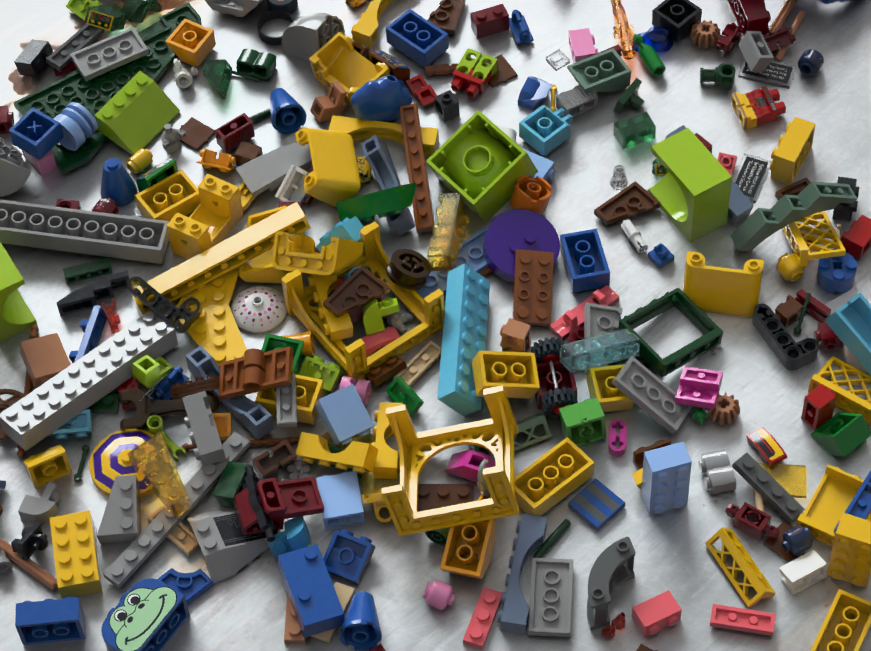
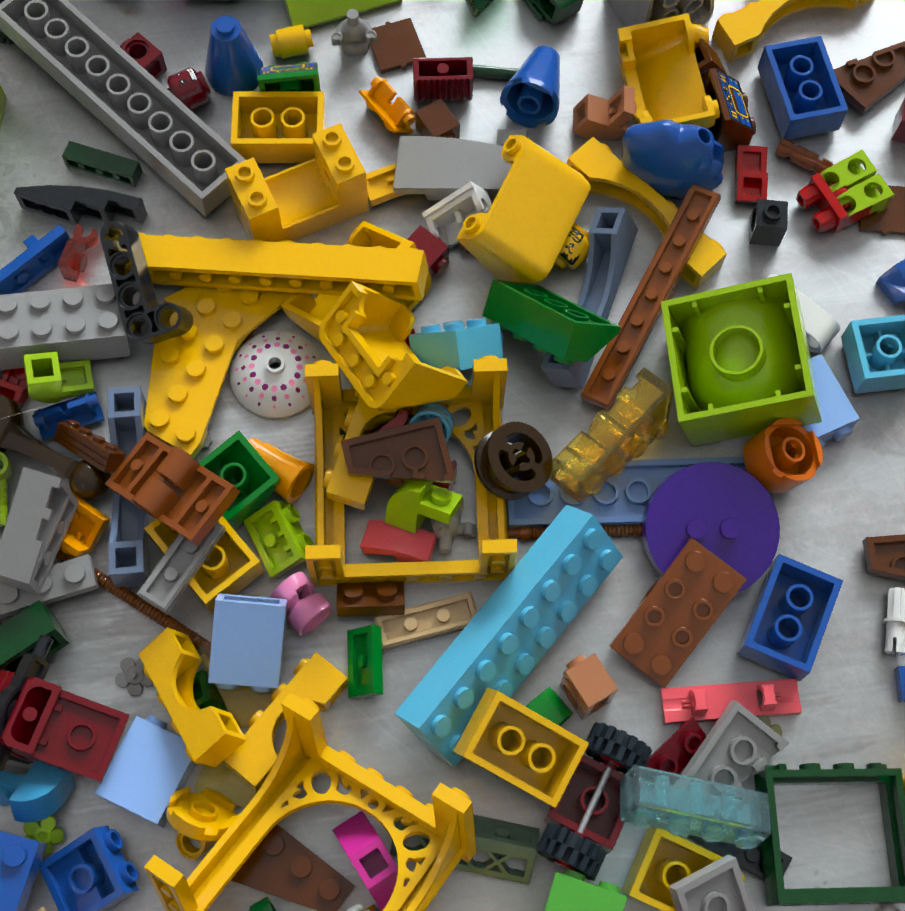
camera: 30 degrees right, 15 degrees up
reddish brown piece [252,439,297,480] -> none

